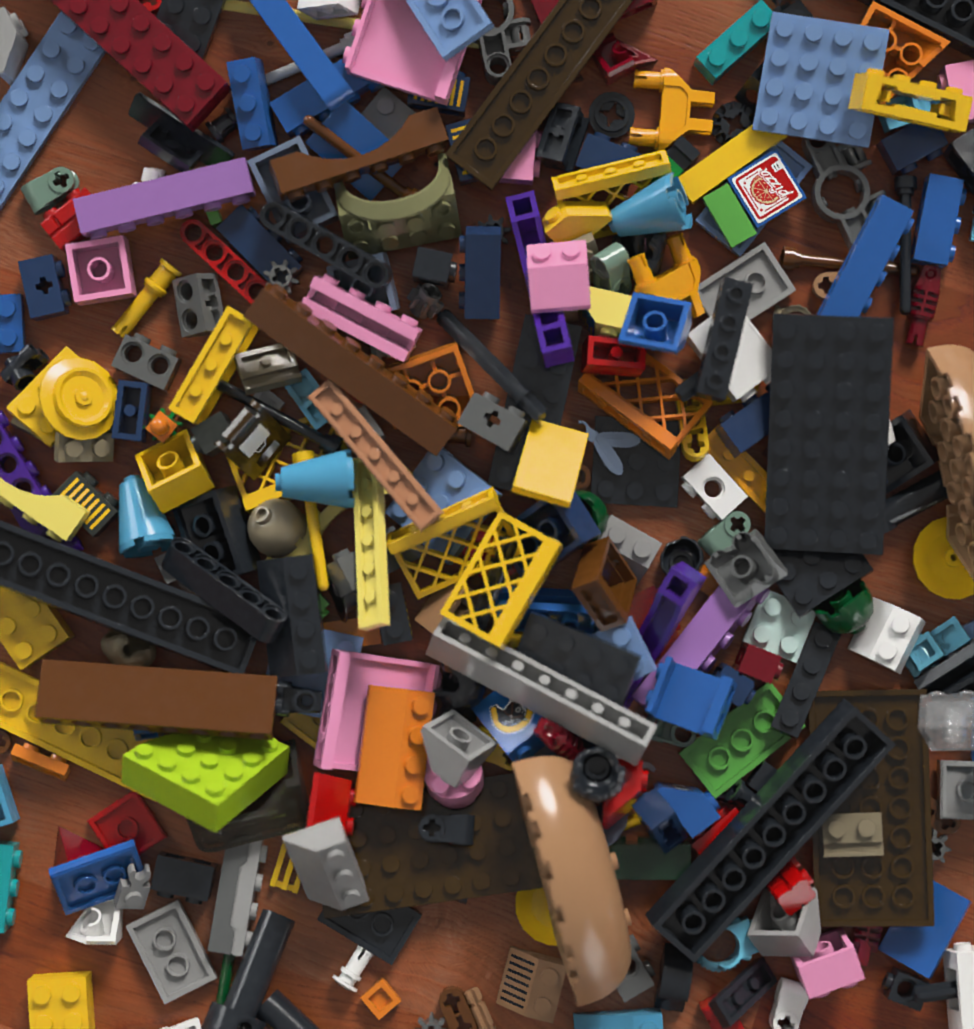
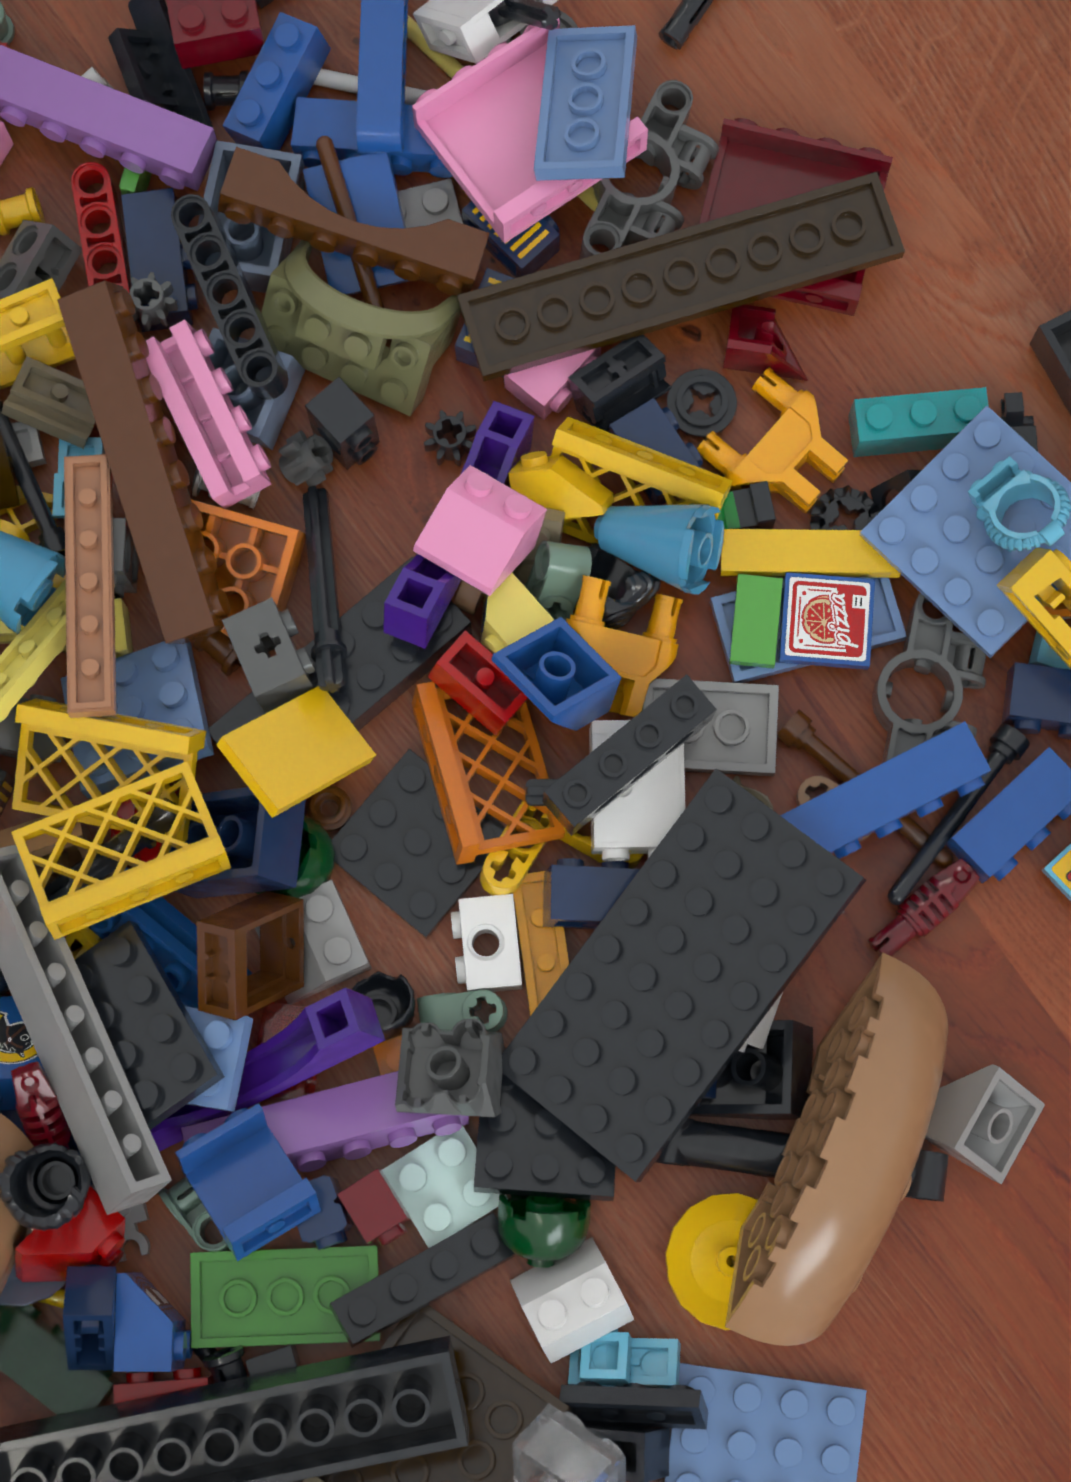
camera: 35 degrees right, 10 degrees down
dark blue brick [459,226,501,319] -> none
sand blue piece [578,420,640,475] -> none
none -> medium azure piece [968,456,1071,553]

